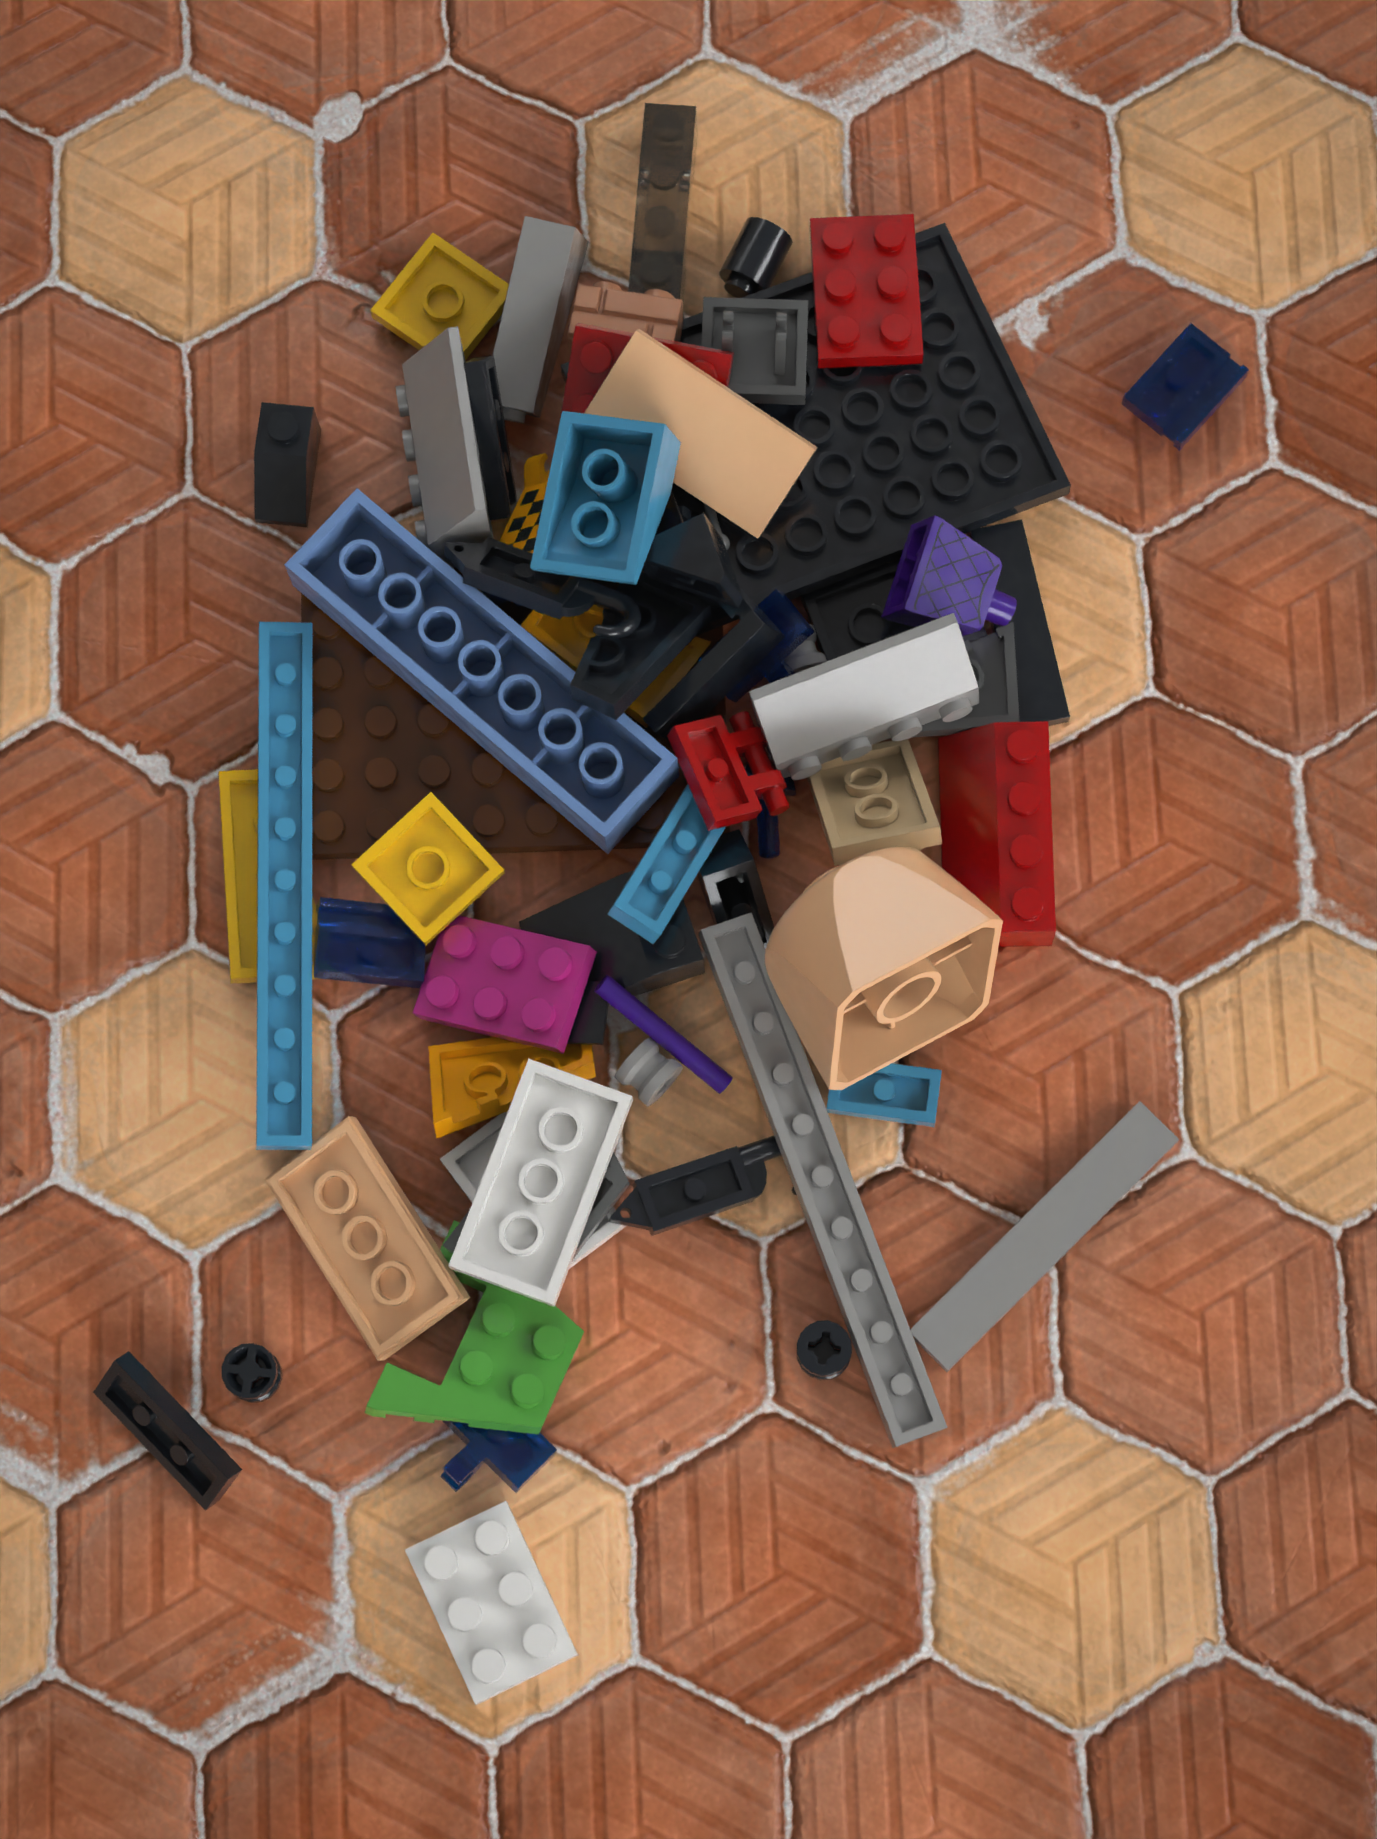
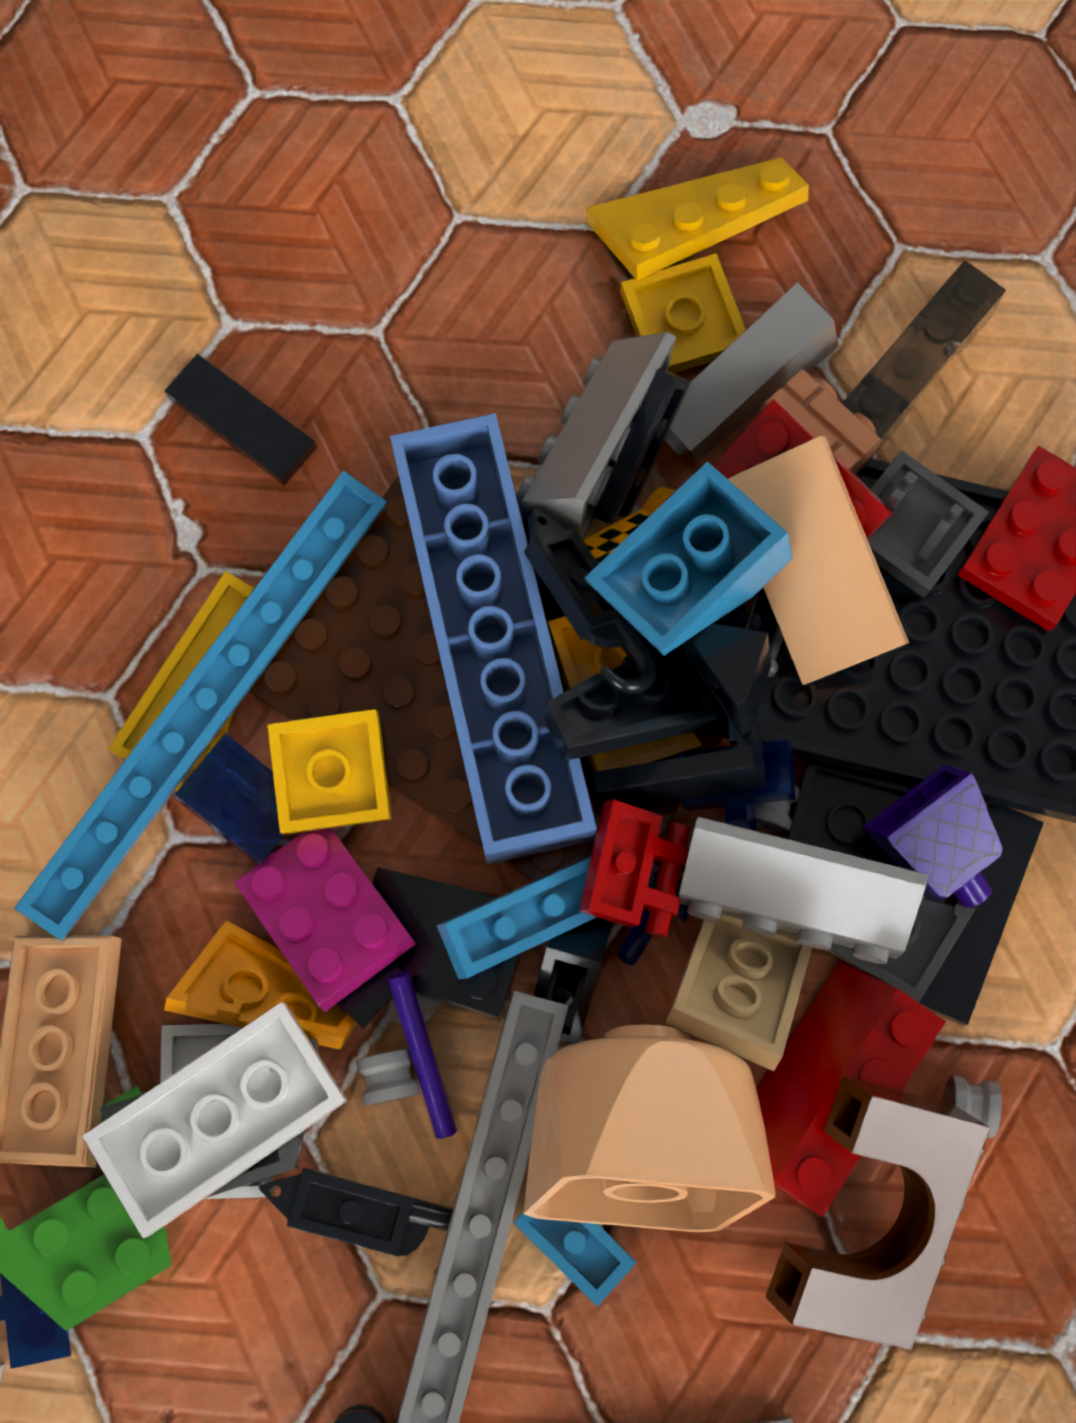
camera: 30 degrees right, 0 degrees up
black slope [254,402,321,527] -> none
black brick [719,217,793,298] -> none
none -> black tile [164,354,317,486]
none -> yellow wing [586,157,809,281]
none -> arch [765,1076,990,1350]
none -> light grey wheel [943,1075,1002,1139]

